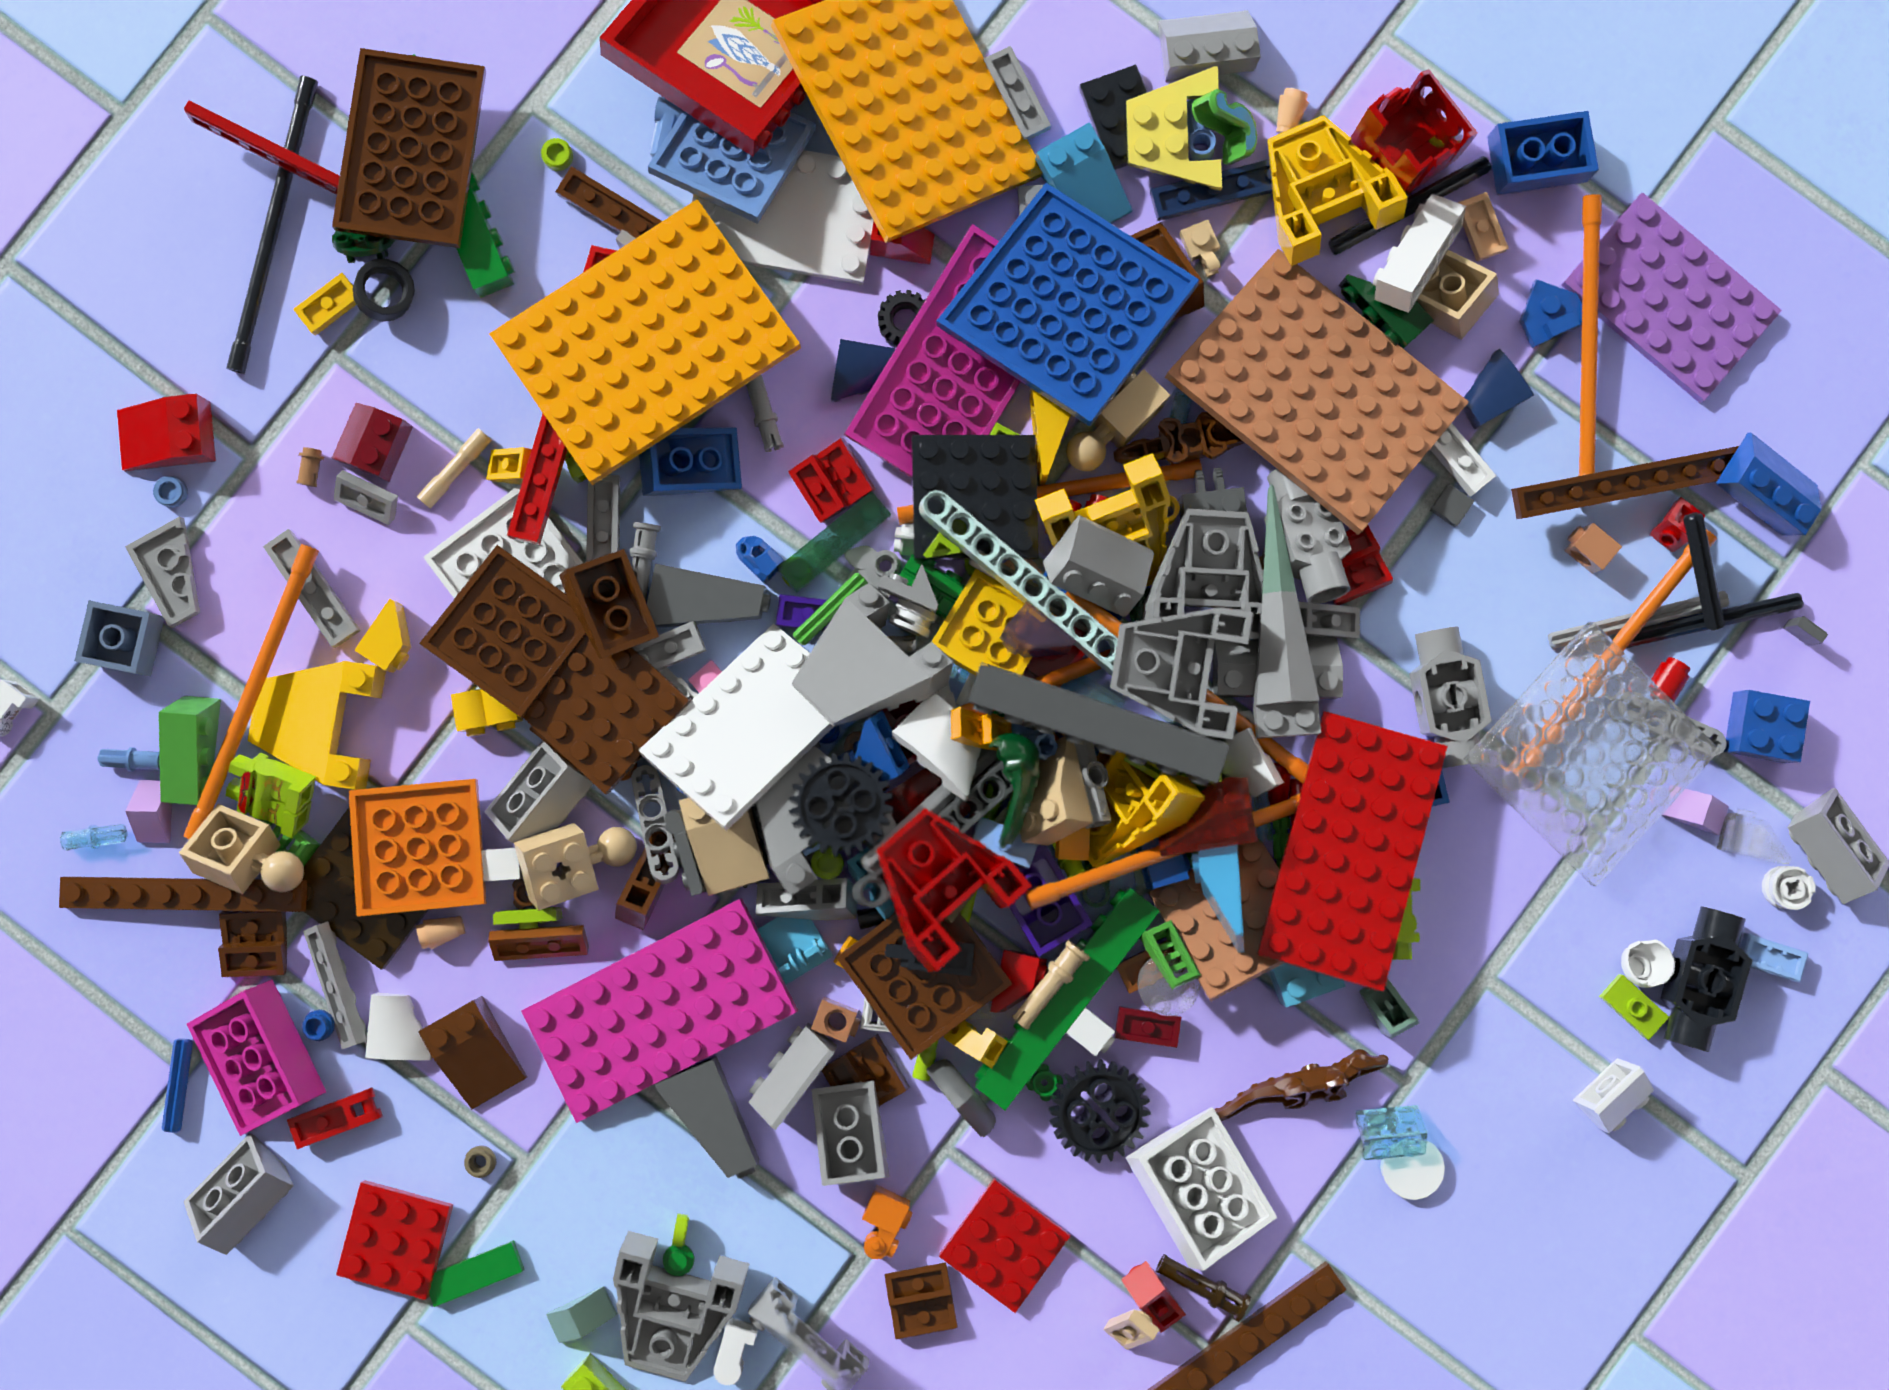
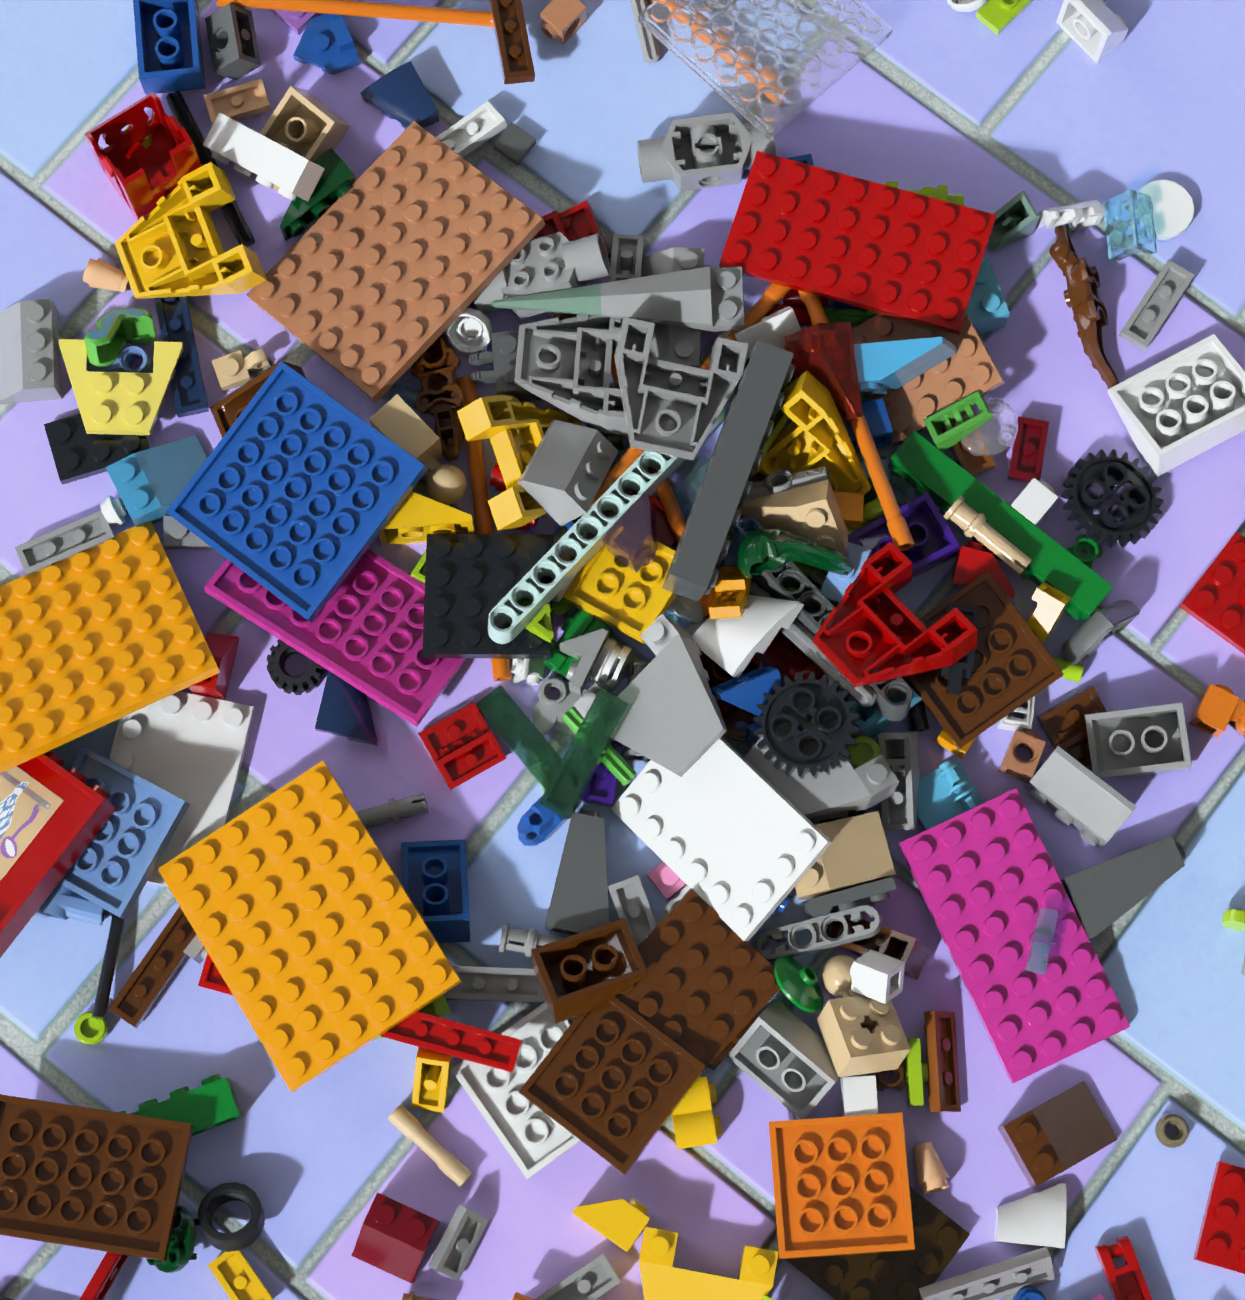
camera: 85 degrees left, 10 degrees down
none -> black bar [92,914,125,1020]
none -> white plate [100,495,128,526]
none -> dark grey brick [205,3,261,80]
none -> white hair [445,307,492,355]
none -> clear green plate [539,688,631,819]
none -> green dish [773,956,824,1013]
none -> white brick [850,949,905,1004]
none -> clear light blue axle [1025,908,1059,975]
none -> white slope [1037,199,1105,232]
none -> light grey plate [1118,259,1195,352]

